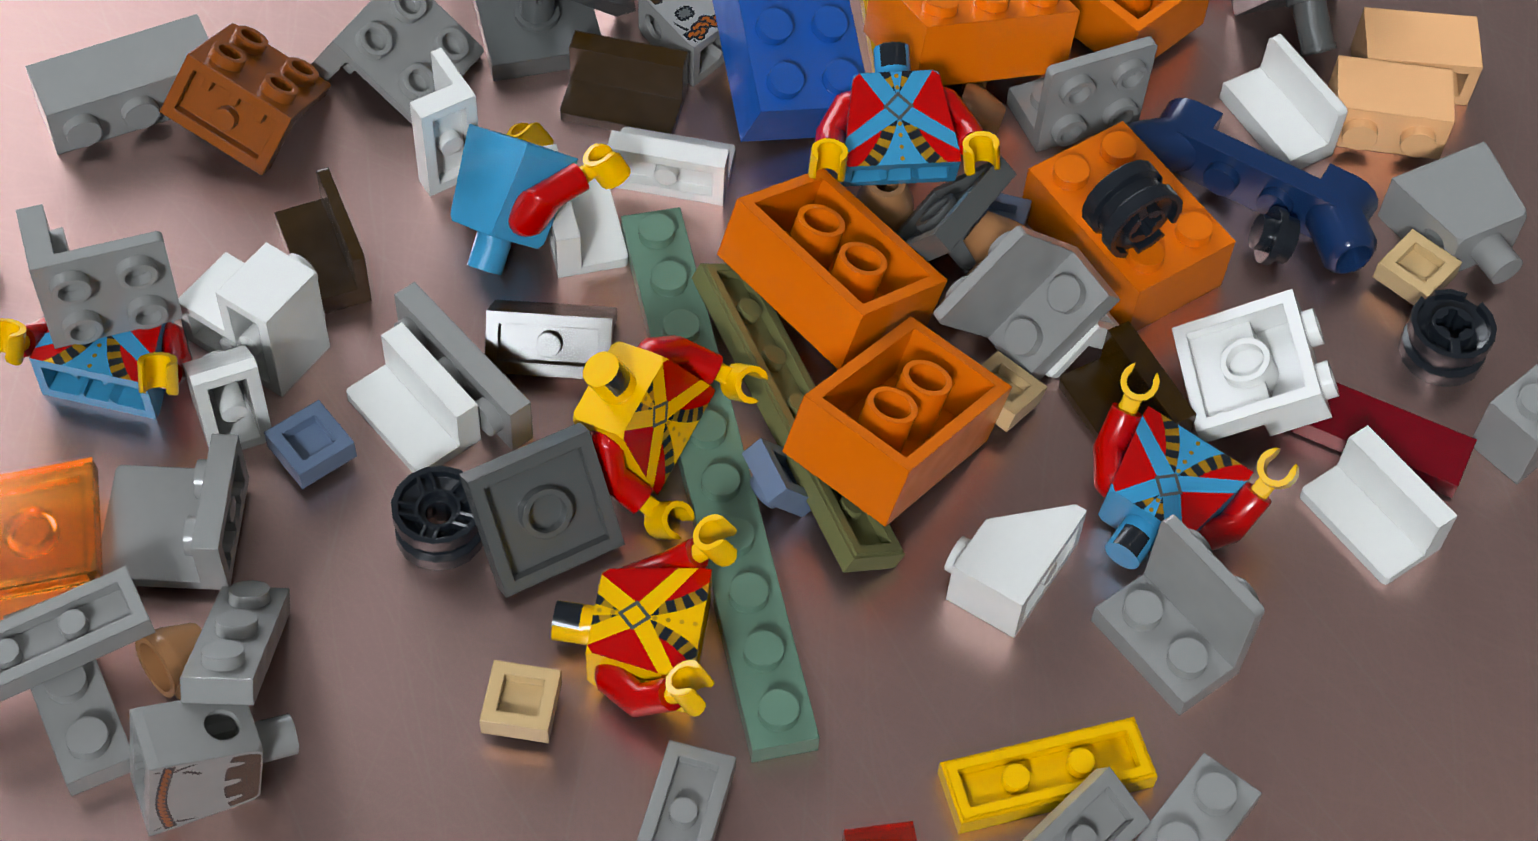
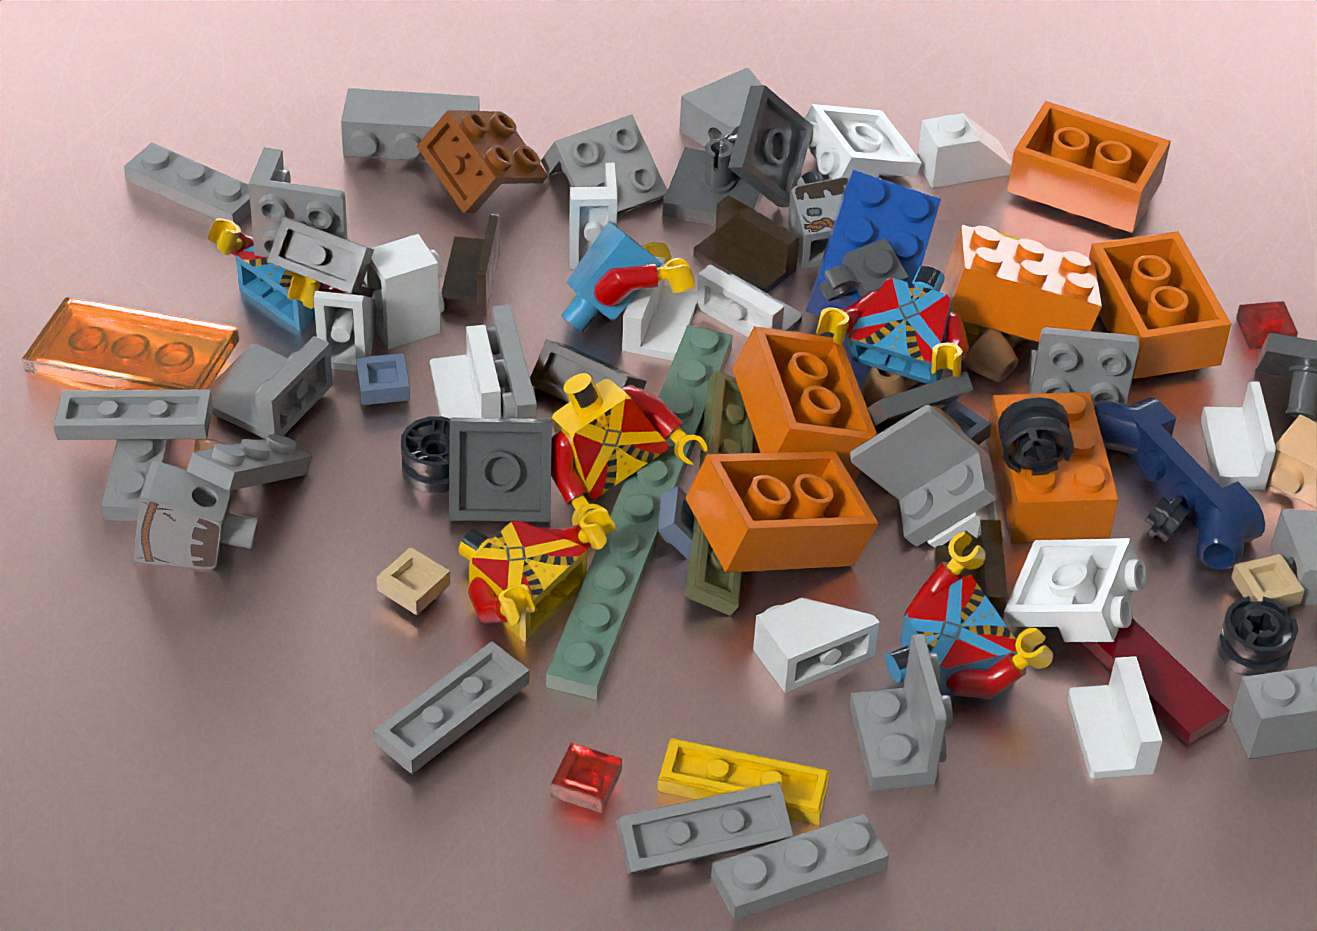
camera: 30 degrees right, 10 degrees down
tan plate [981,351,1048,432] -> none
none -> panel [267,217,375,298]
none -> dark grey plate [819,238,909,302]

